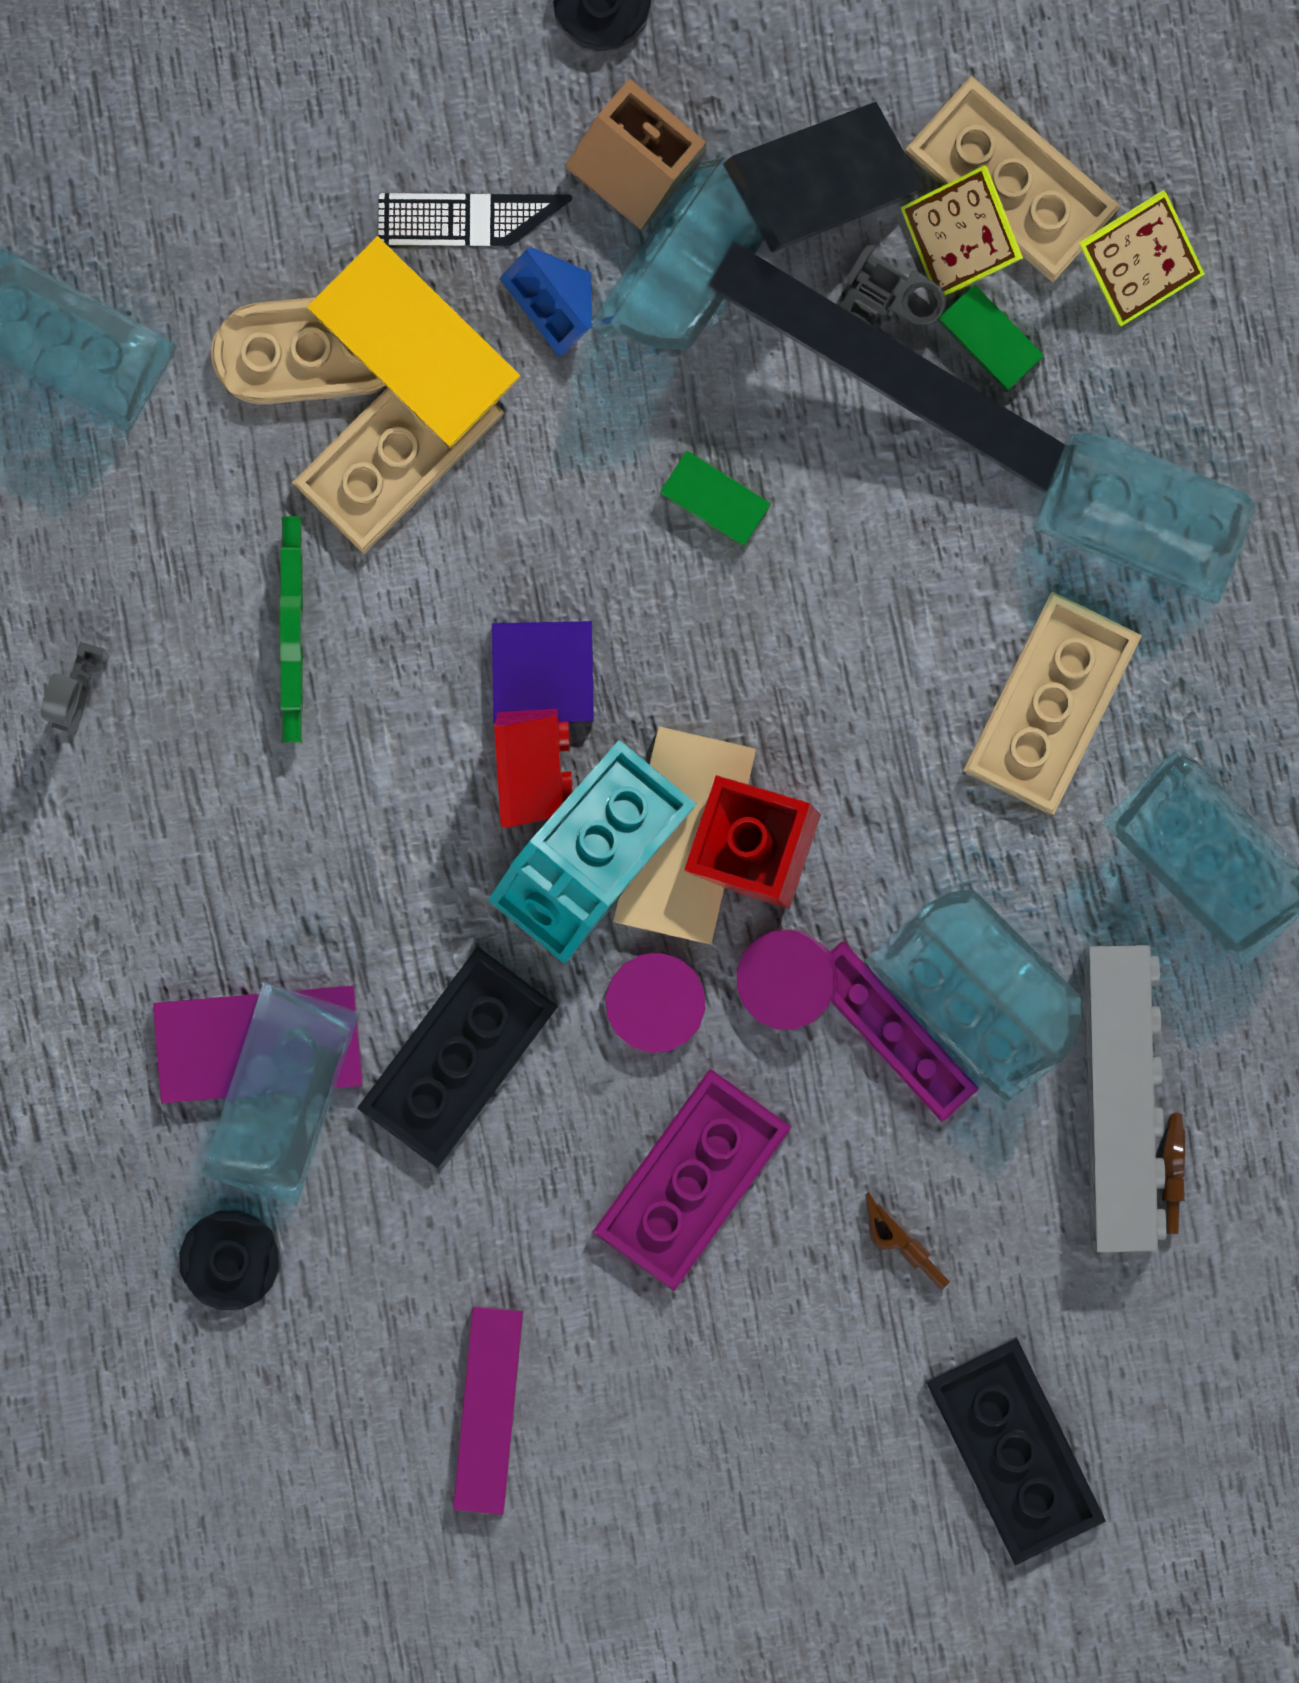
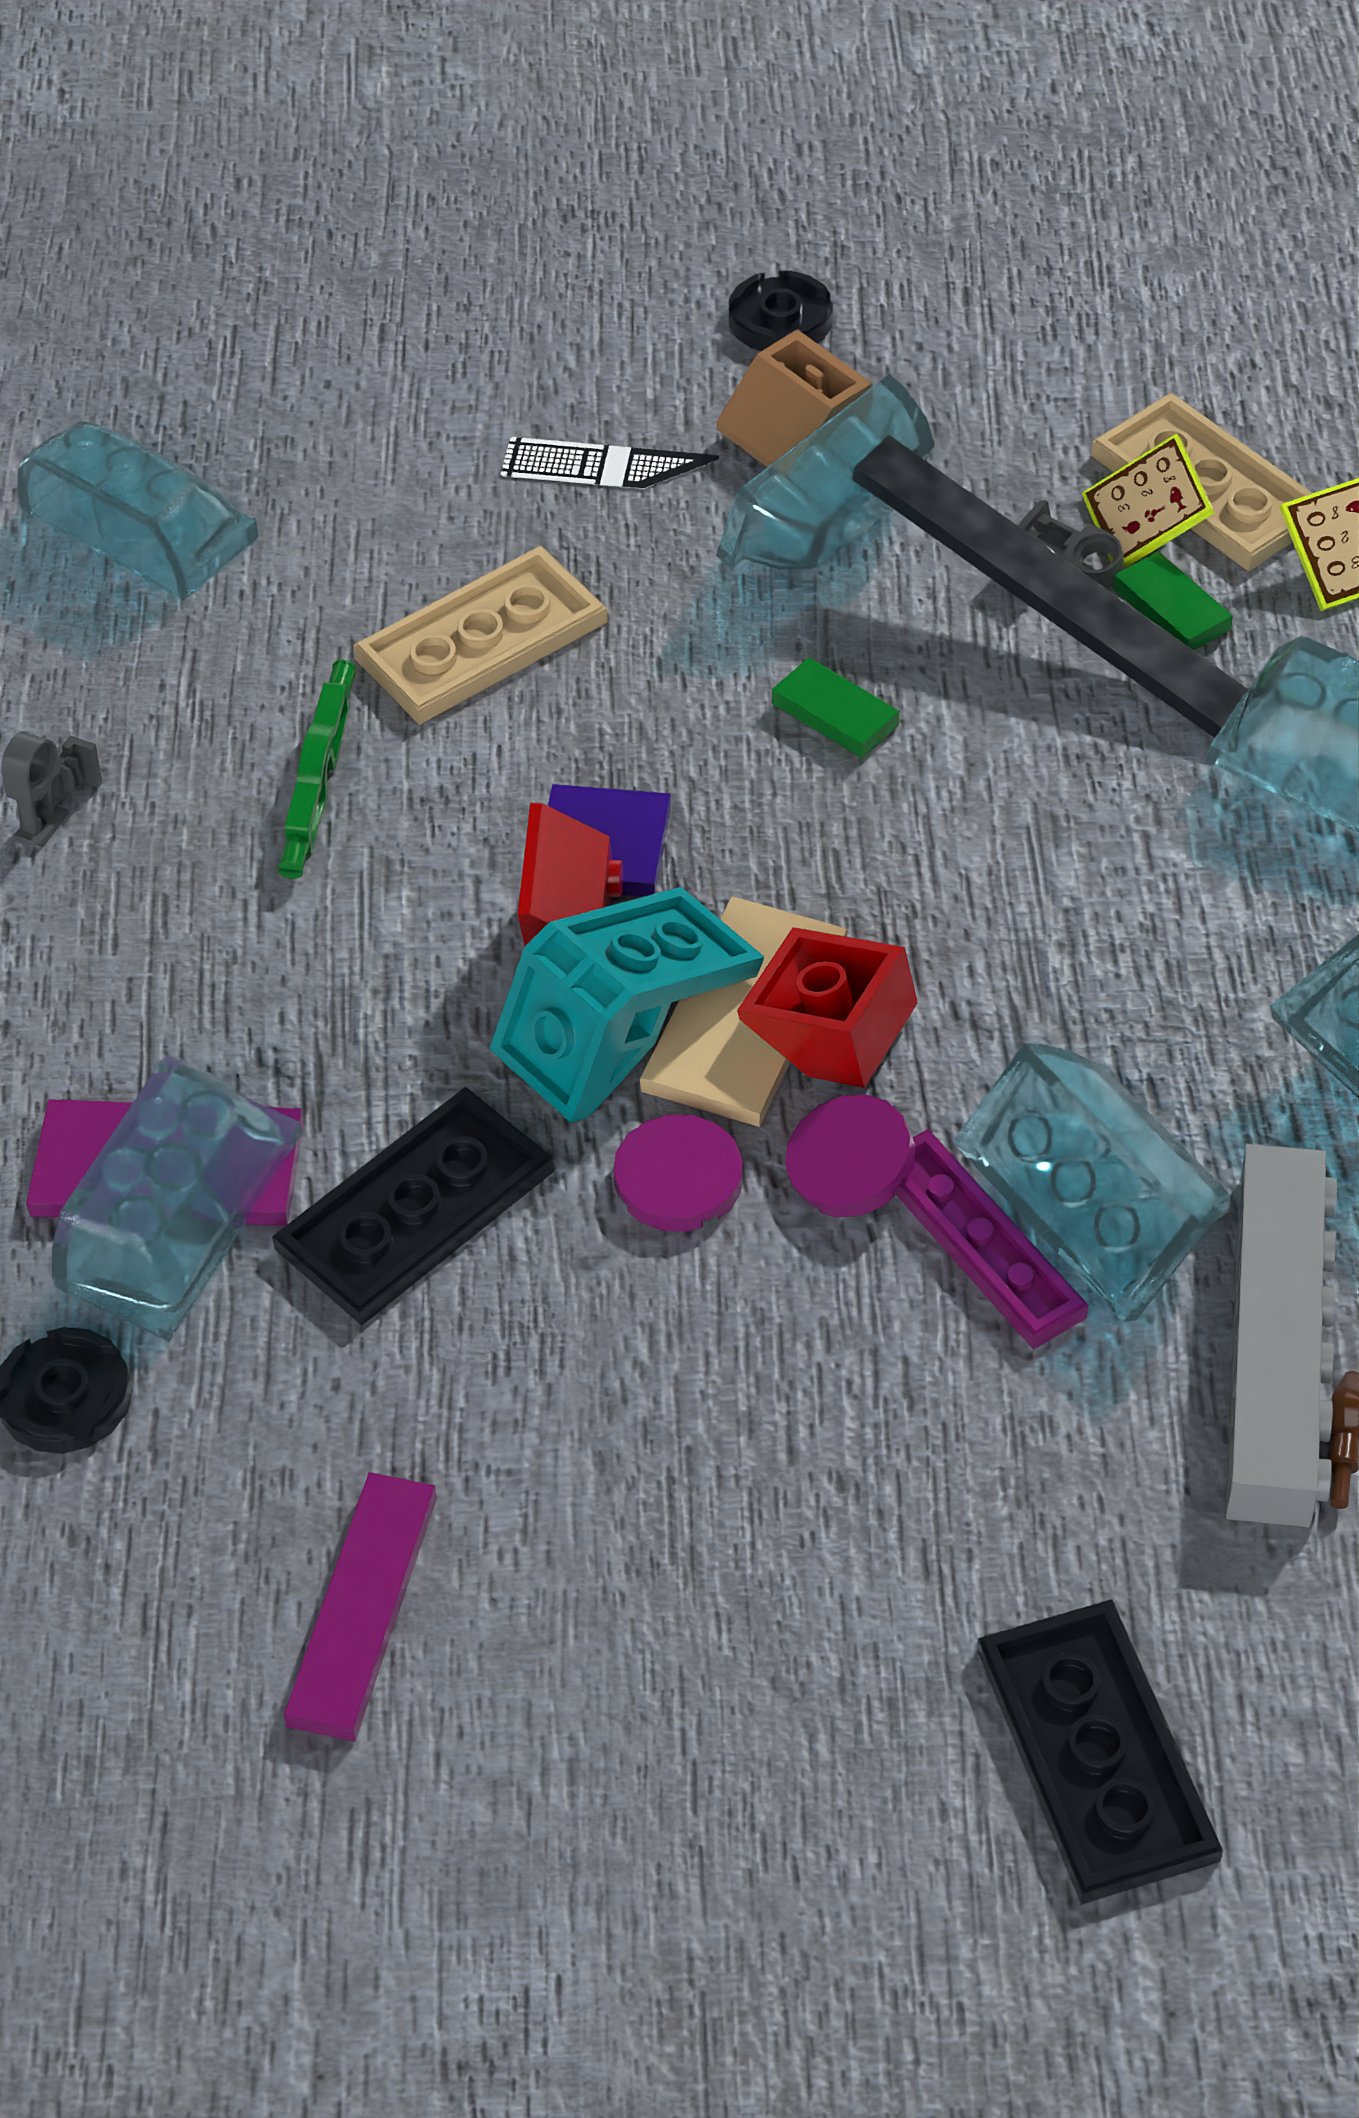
camera: 10 degrees right, 35 degrees down
tan tile [211,297,387,405] -> none
yellow tile [307,236,521,449] -> none
blue slope [499,247,592,357] -> none
magenta tile [592,1068,792,1291] -> none
black tile [723,102,924,253] -> none
reddish brown hand [865,1191,950,1290] -> none
tan tile [963,591,1142,816] -> none

